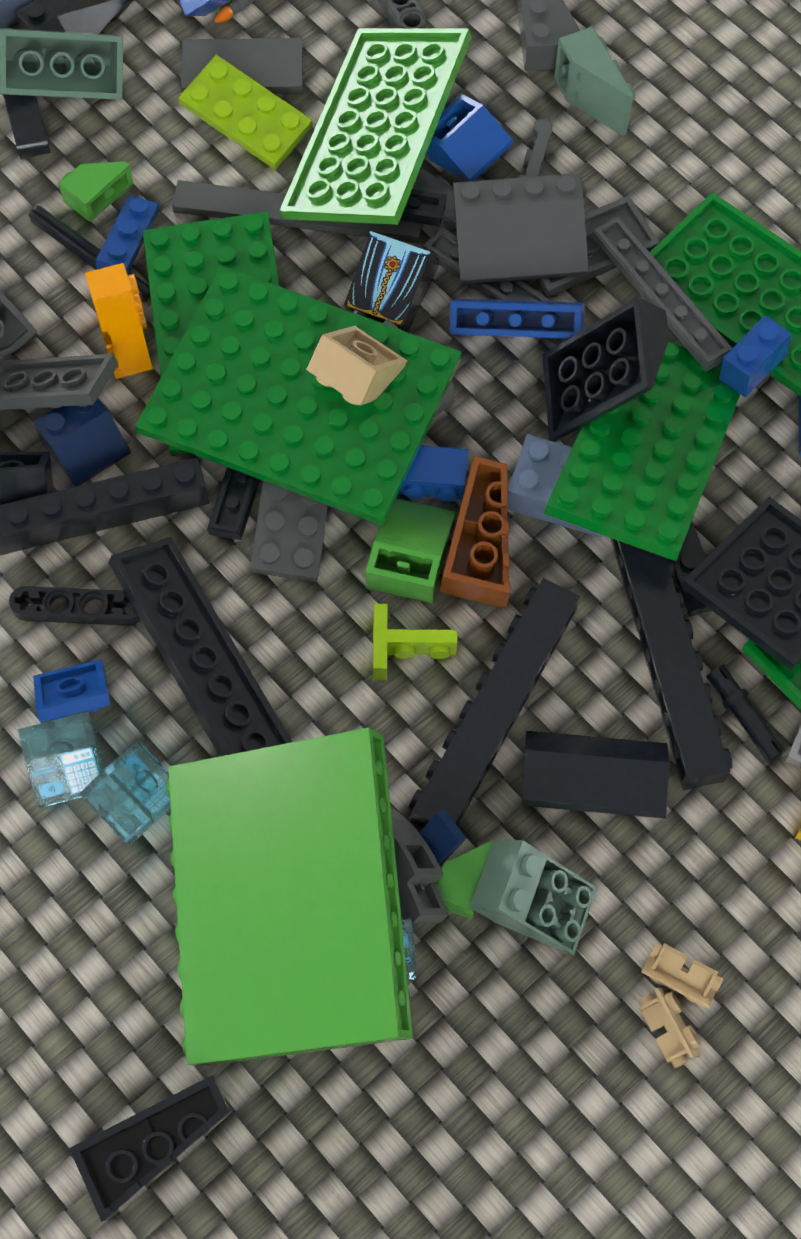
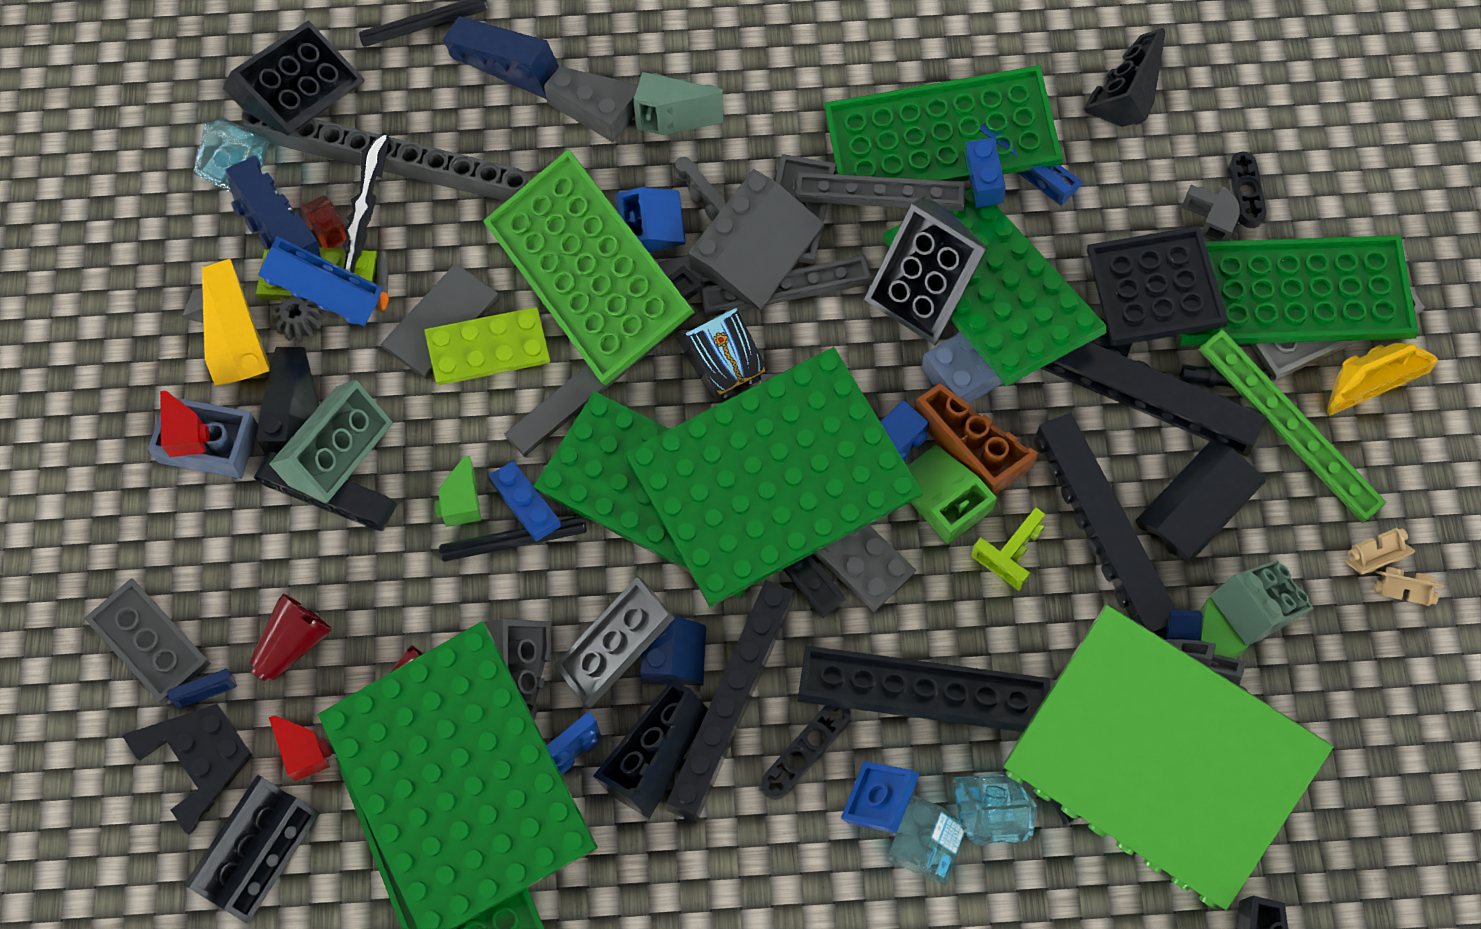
camera: 50 degrees left, 0 degrees up
light orange wedge [85,263,153,379] -> none
tan slope [306,326,407,406] -> none
blue brick [450,299,585,338] -> none
none -> bright green tile [1199,329,1387,523]

